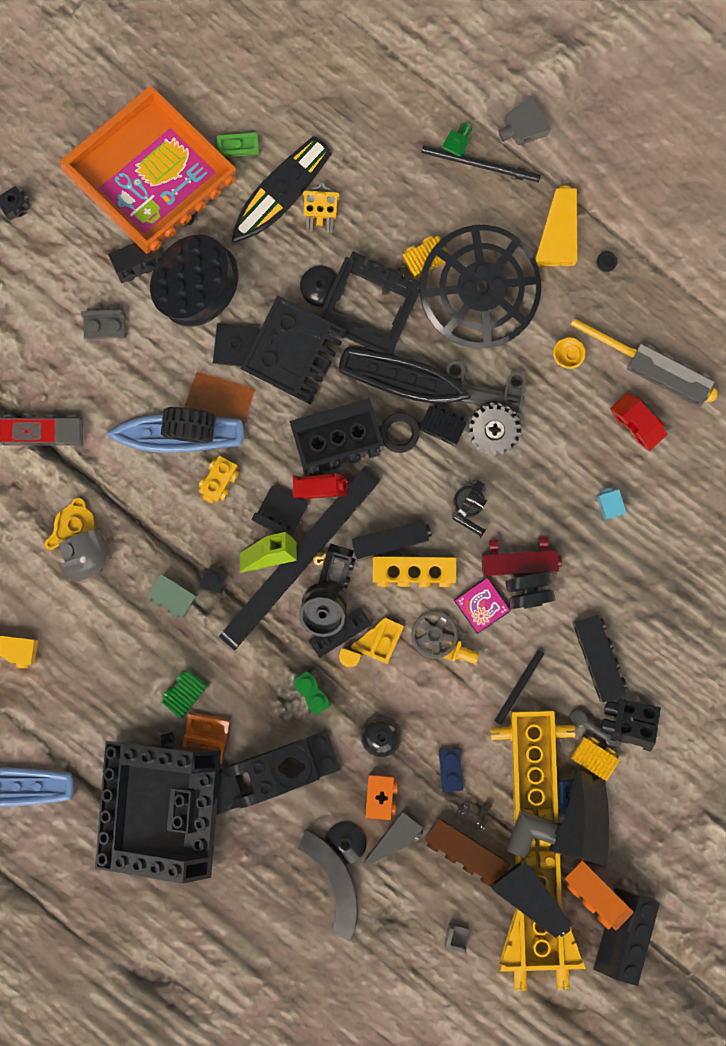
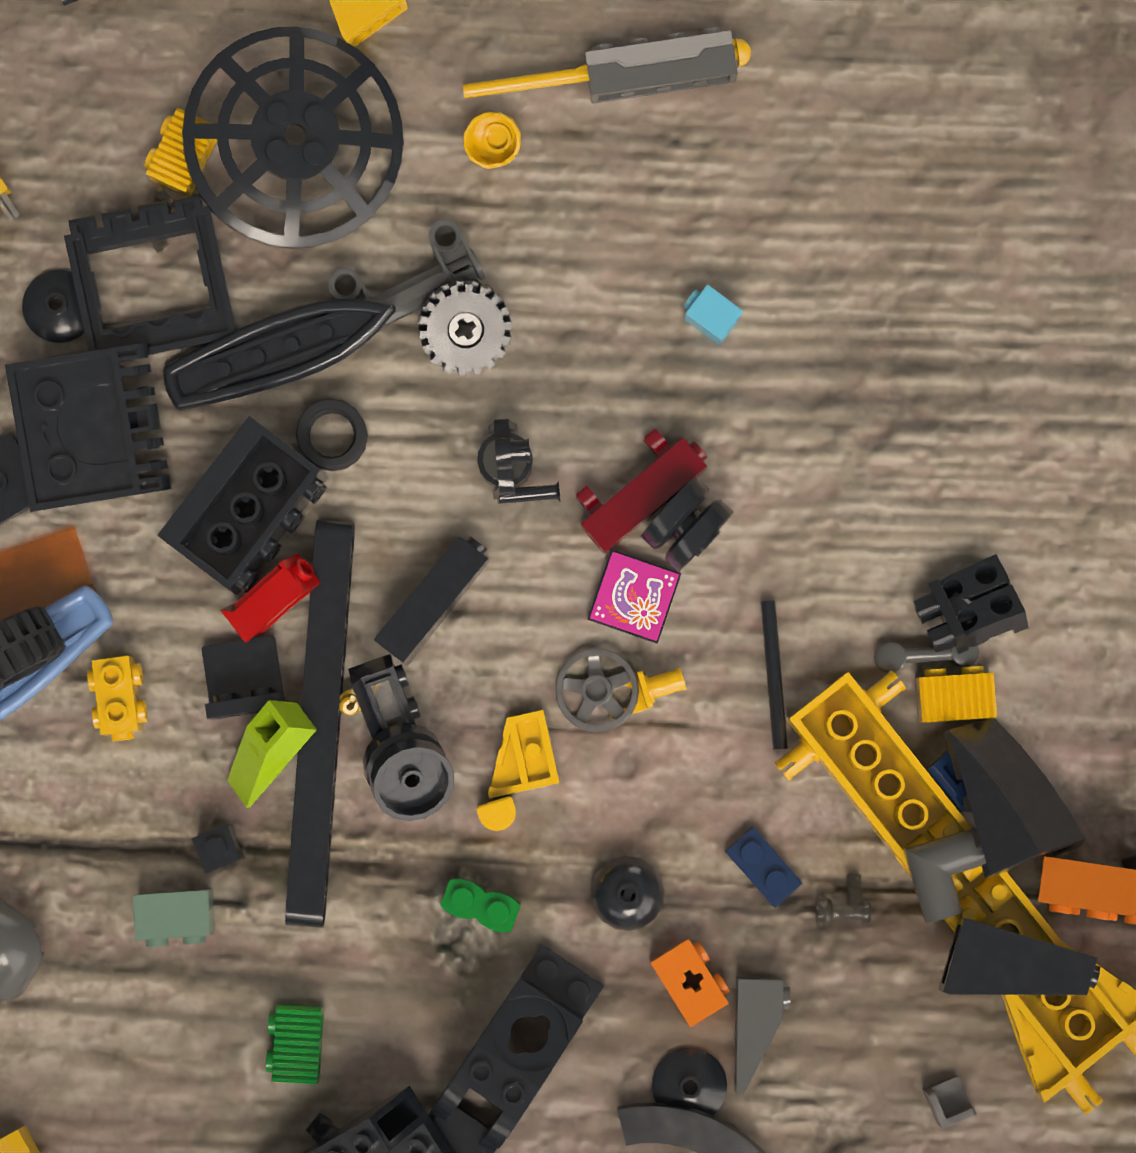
camera: 35 degrees left, 0 degrees up
orange slope [182,712,231,764] -> none
black plate [309,607,372,658] -> none
yellow brick [373,557,456,587] -> none
black brick [419,405,467,447] -> none
reddish brown brick [425,817,510,887] -> none
black brick [572,615,628,703] -> none
red brick [610,392,667,451] -> none

